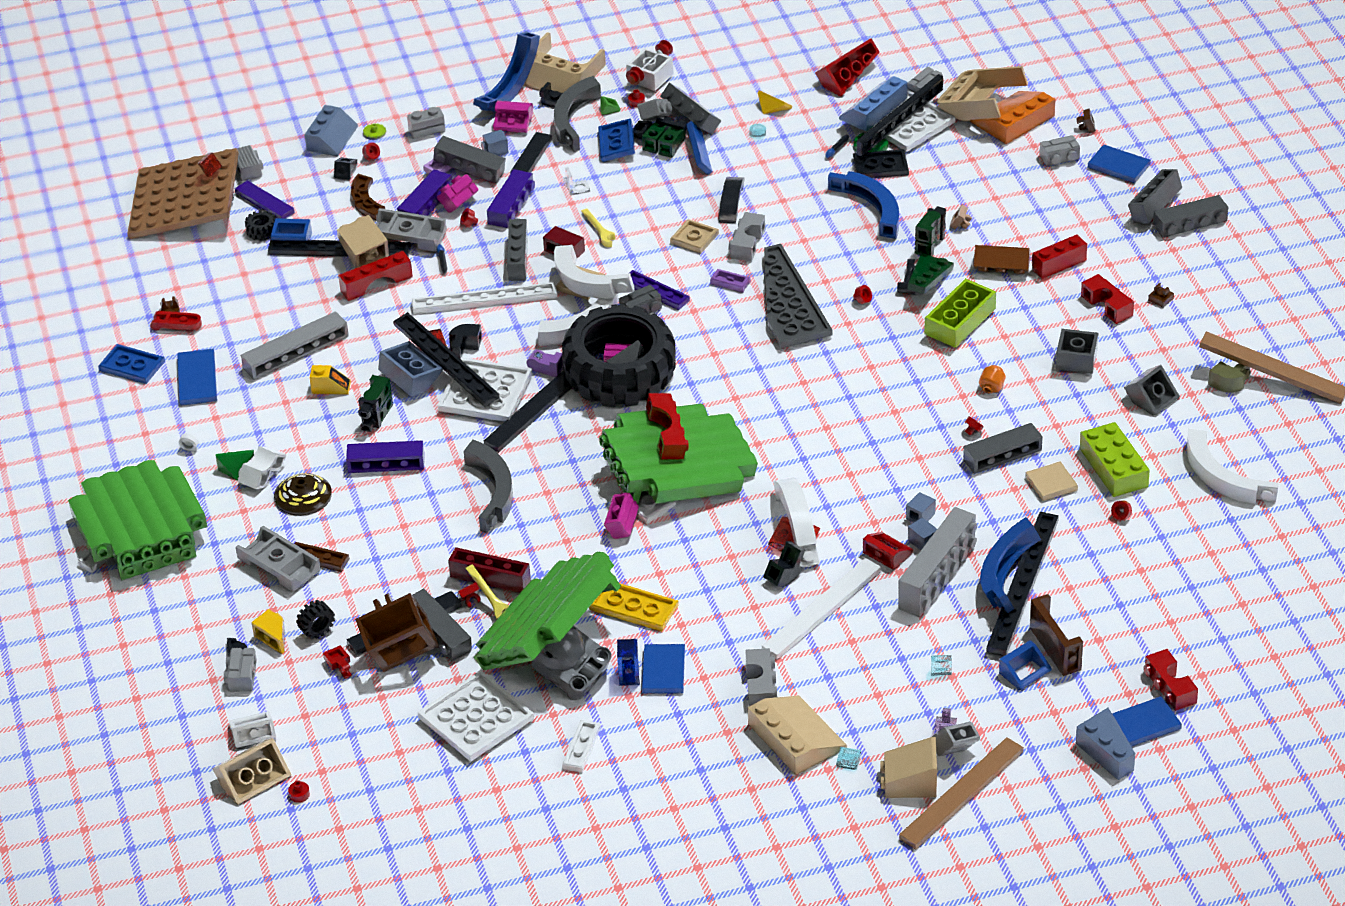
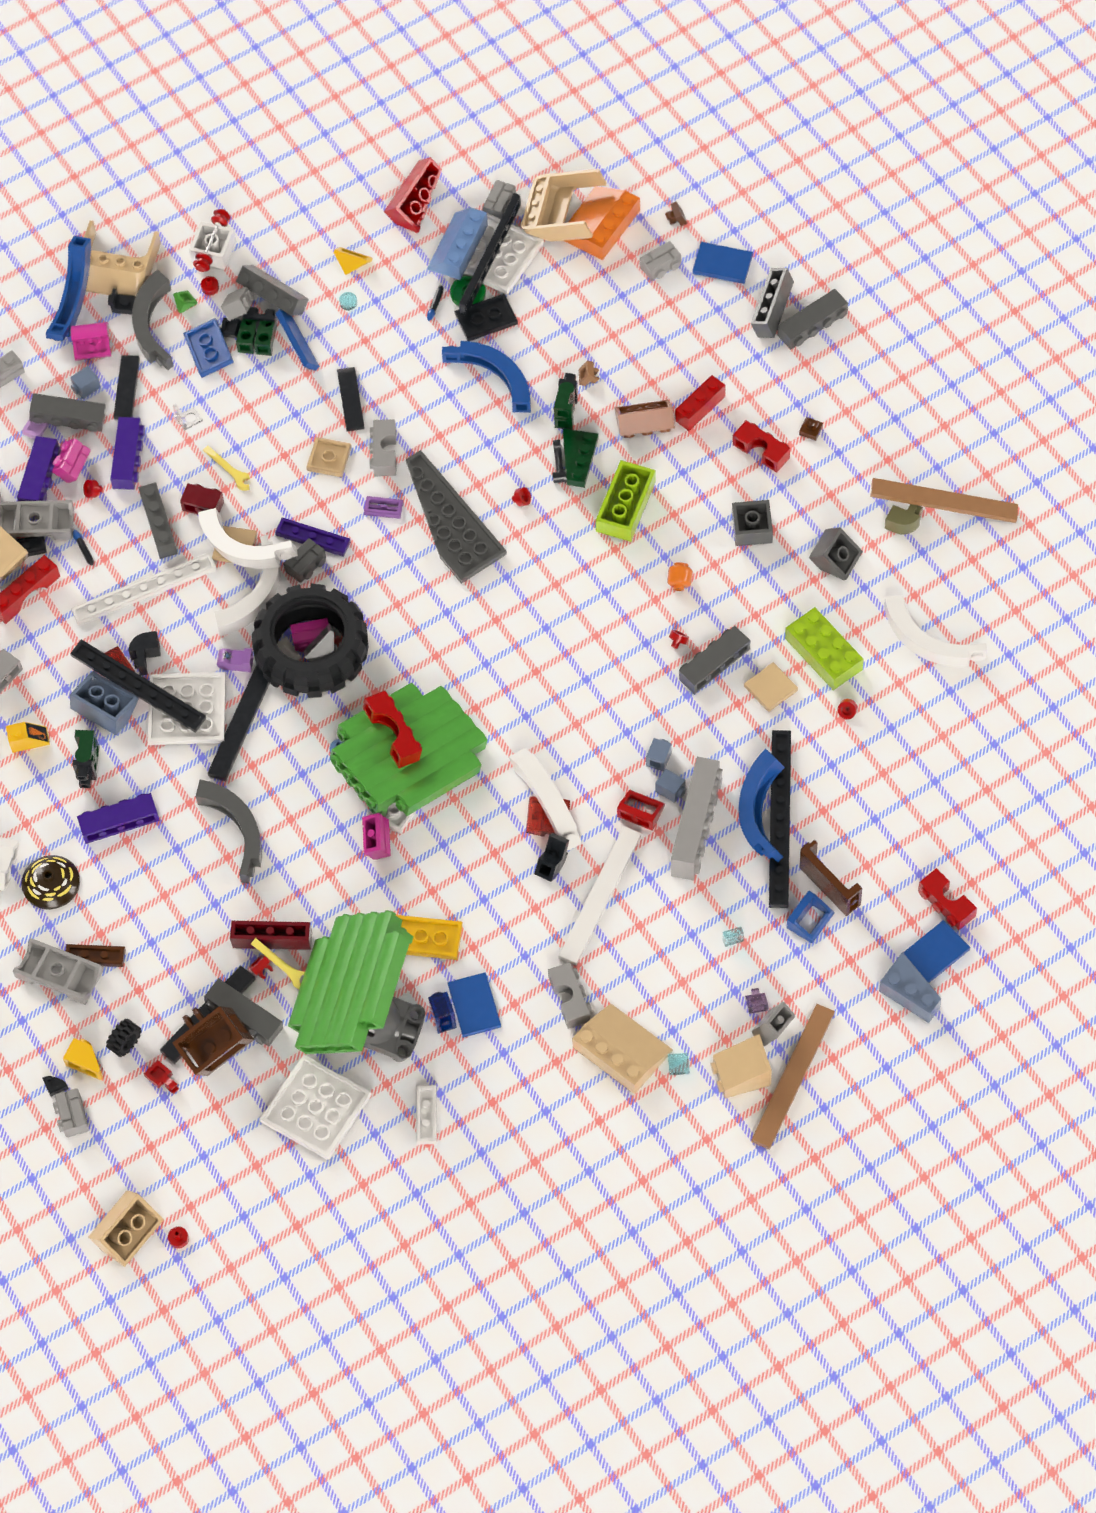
camera: 15 degrees left, 20 degrees up
white tile [229,711,277,748] -> none

